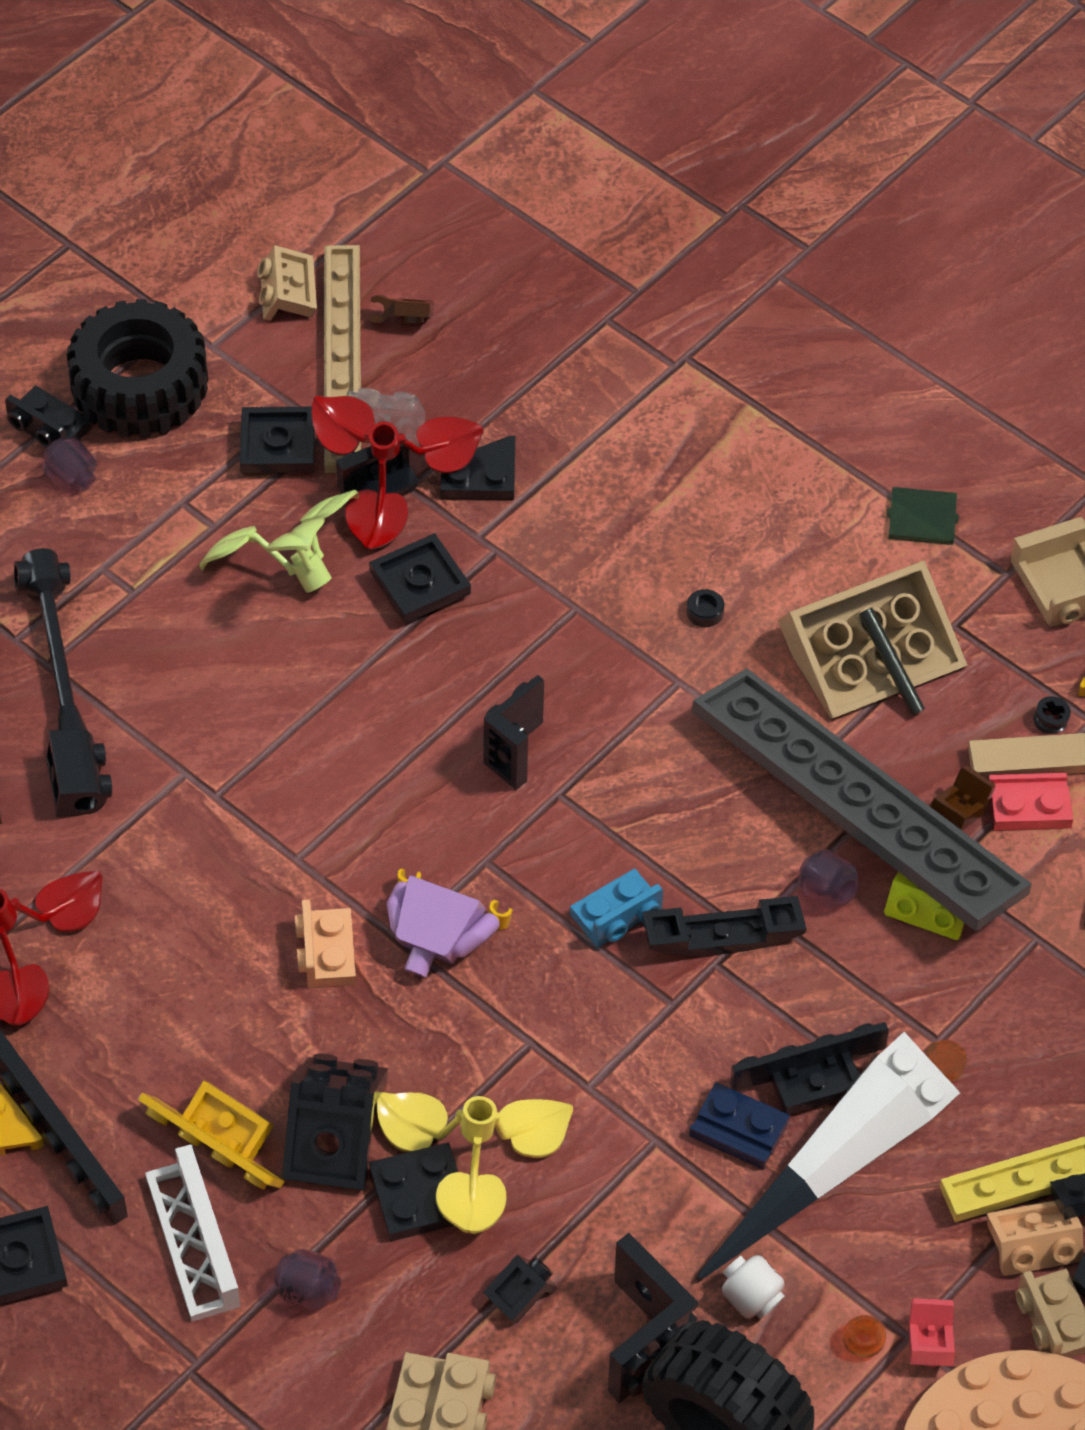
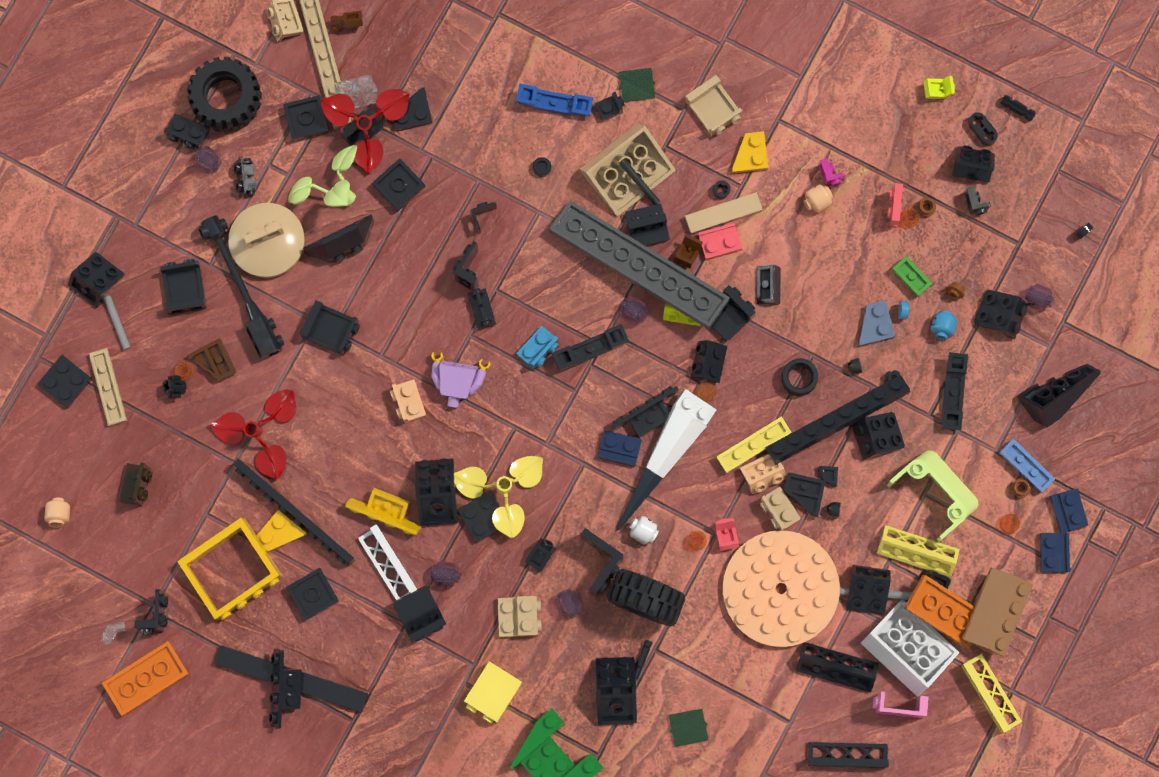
camera: 10 degrees left, 25 degrees up
none -> tan bracket [228,203,305,278]
none -> black hinge [234,156,256,198]
none -> black panel [300,300,360,356]
none -> black wedge [303,214,374,263]
none -> black bracket [393,586,446,642]
none -> black hinge [468,288,496,330]
none -> black bracket [471,202,497,233]
none -> blue slope [516,83,593,116]
none -> clear purple head [555,588,584,619]
none -> black bracket [595,92,625,122]
none -> black bracket [625,204,670,246]
none -> black bracket [691,340,728,383]
none -> black bracket [711,285,756,341]

